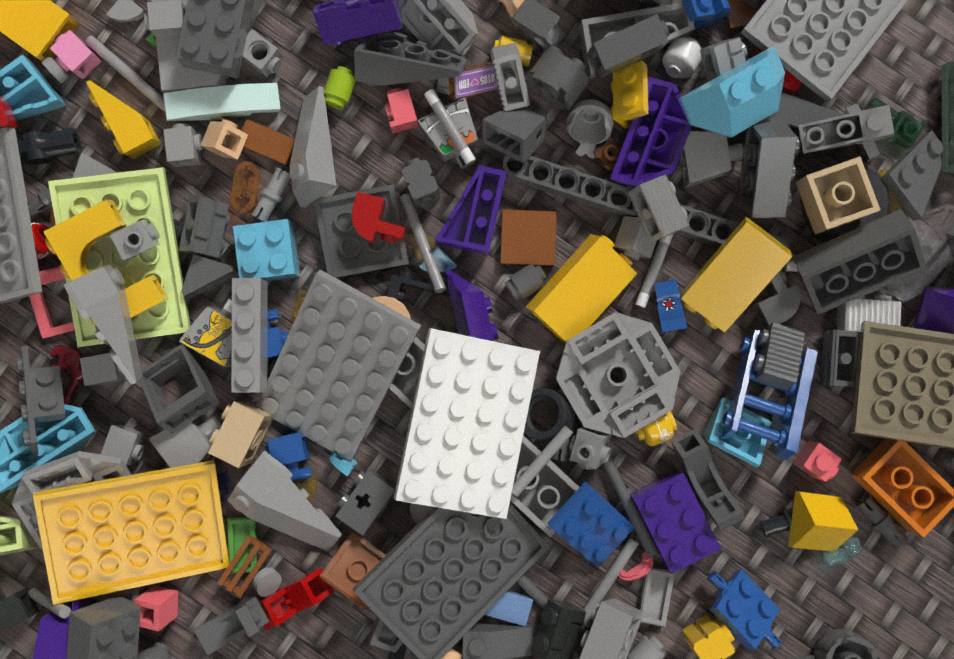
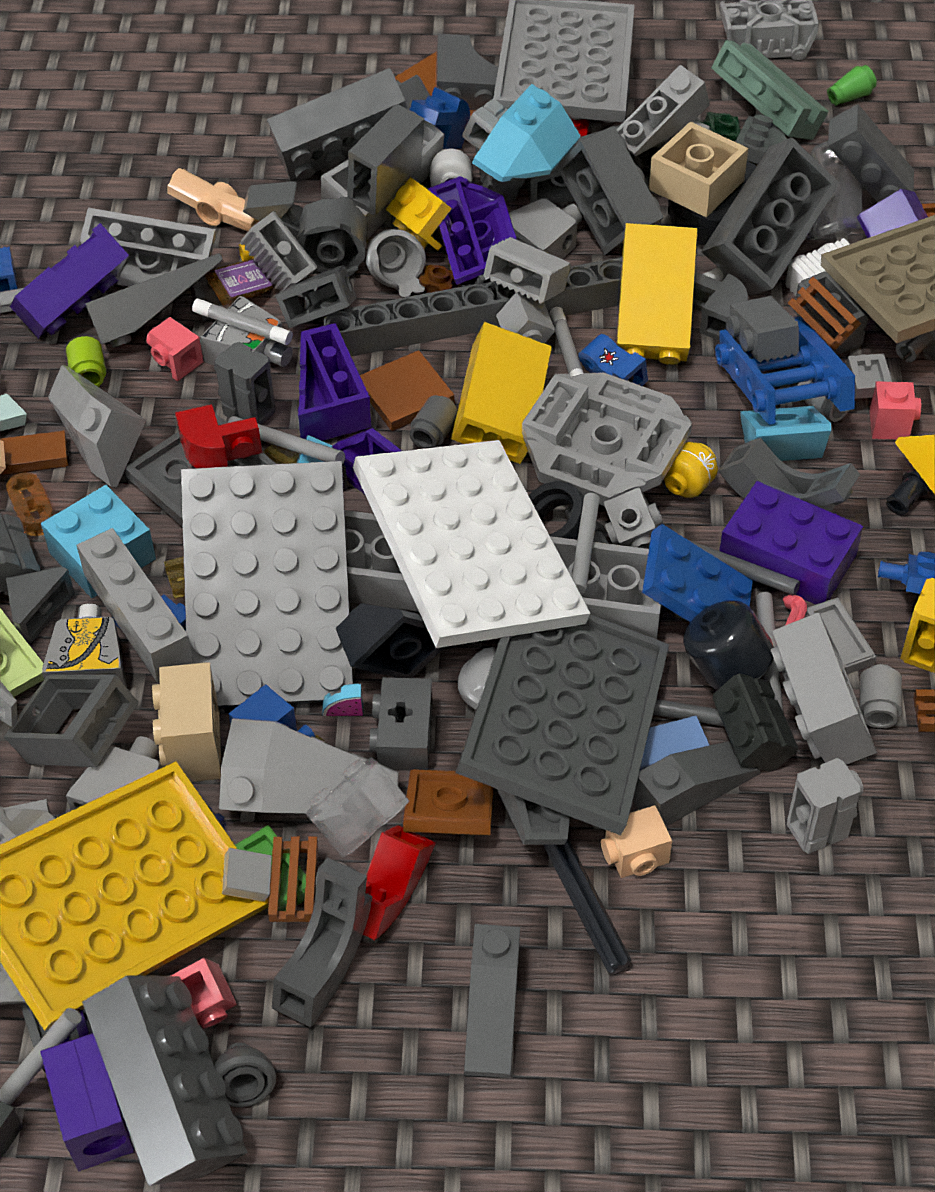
camera: 30 degrees left, 35 degrees down
light grey pin [251,167,290,222] -> none
none -> light grey tile [222,848,272,902]
none -> clear brick [305,757,409,858]
none -> black slope [336,603,445,678]
none -> black head [683,600,774,690]
none -> dark orange tile [788,277,861,350]
none -> light grey bracket [846,354,892,399]

